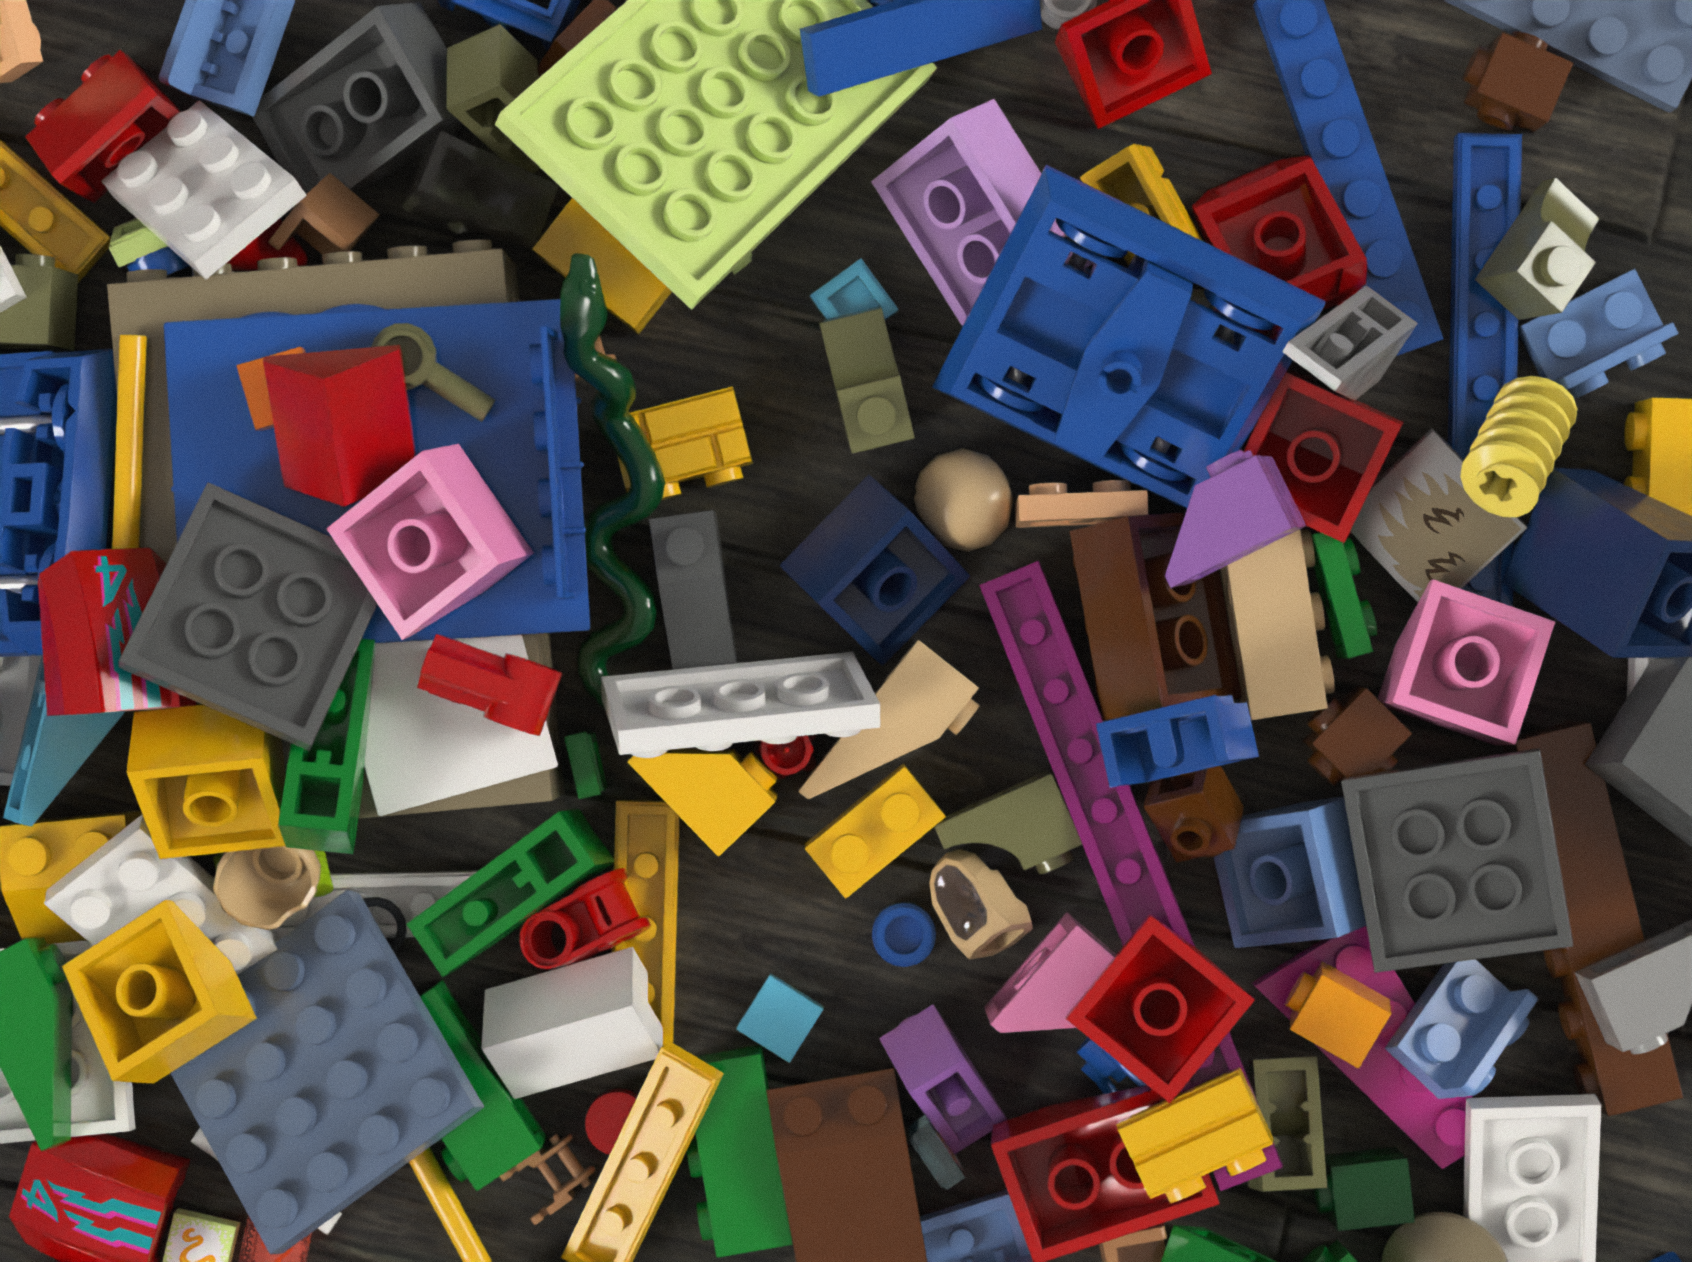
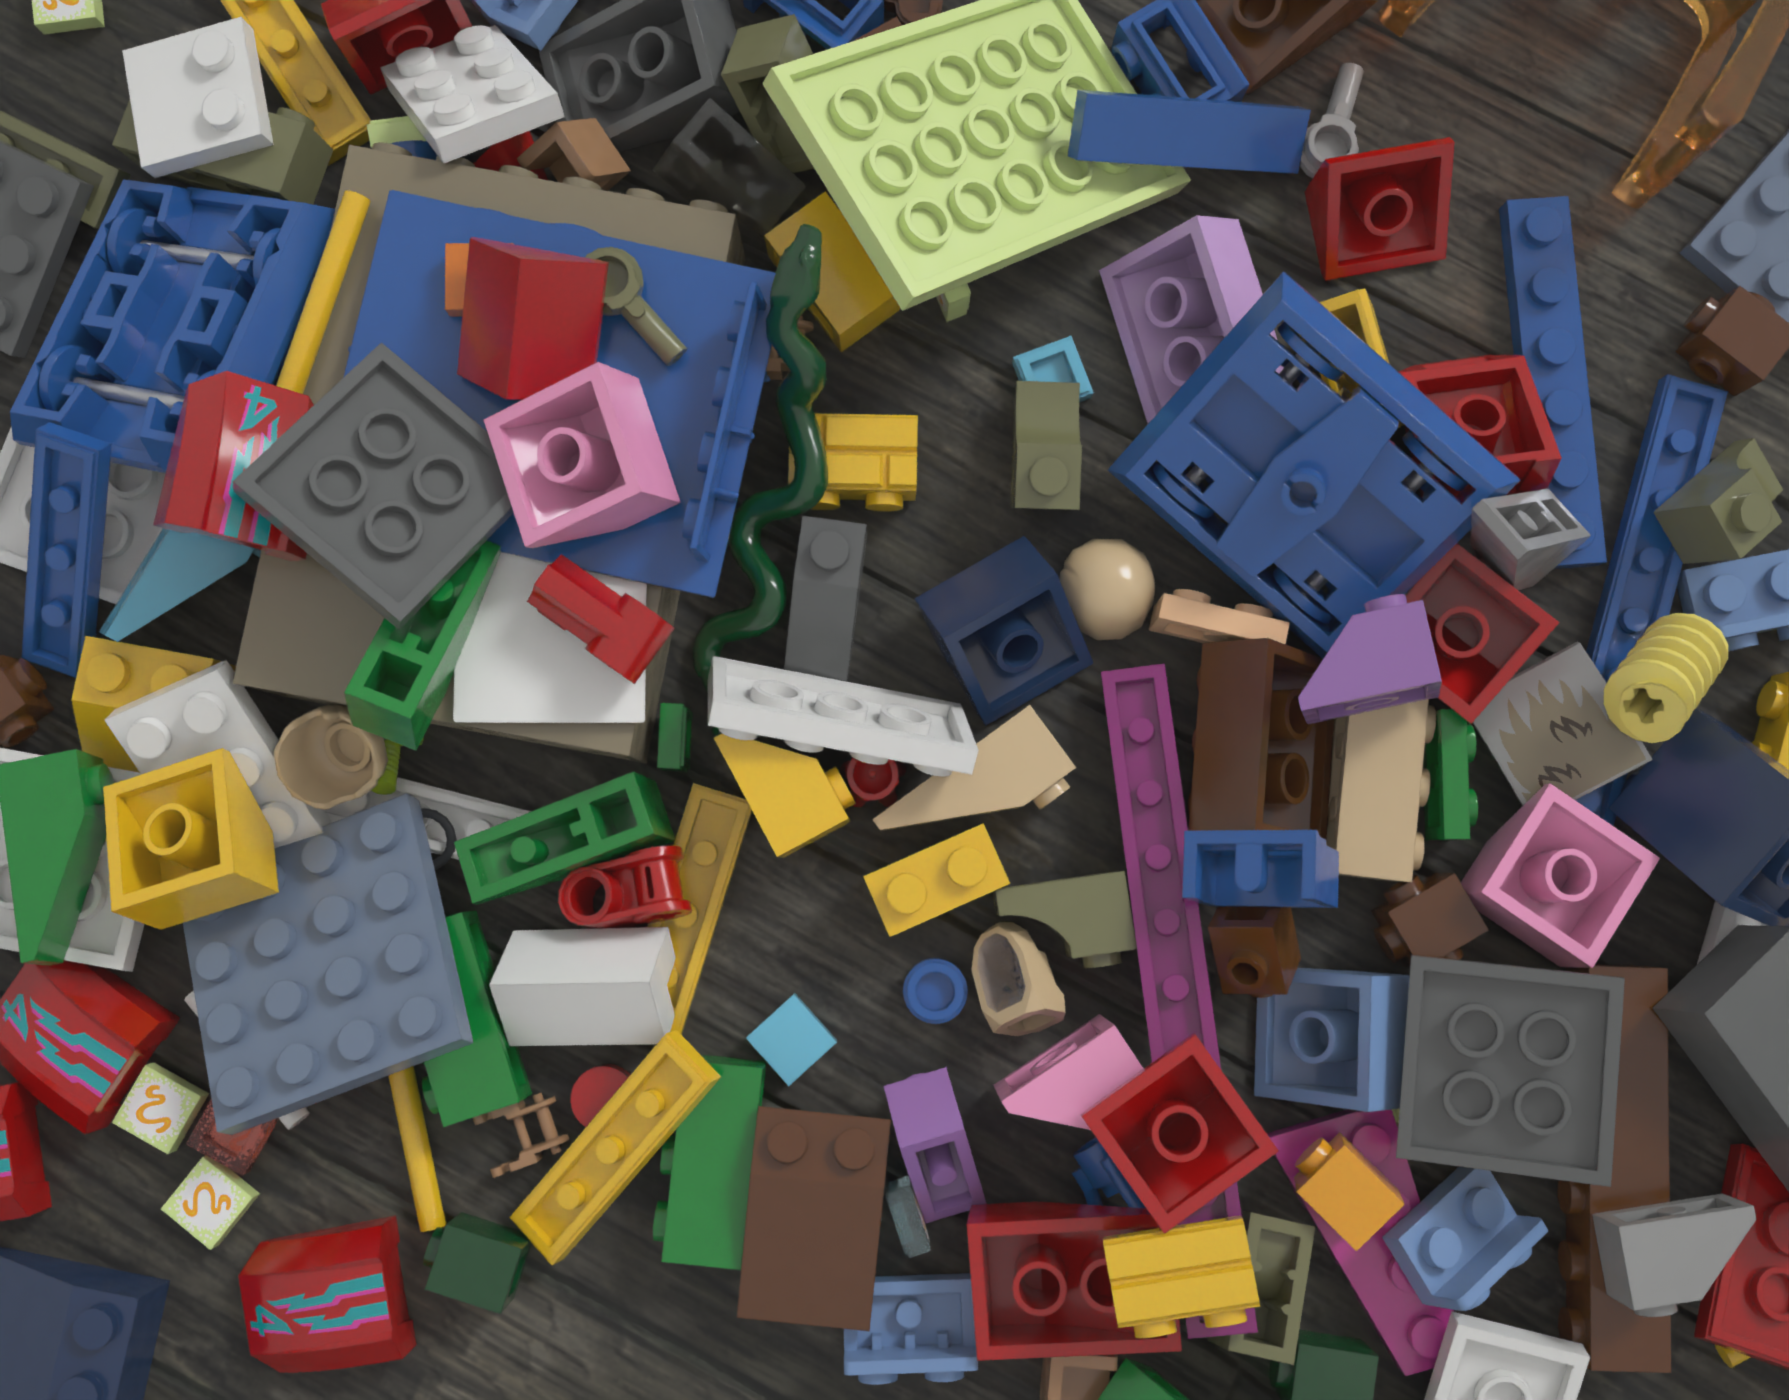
camera: 15 degrees right, 5 degrees down
yellow slope [126,705,286,859] -> none

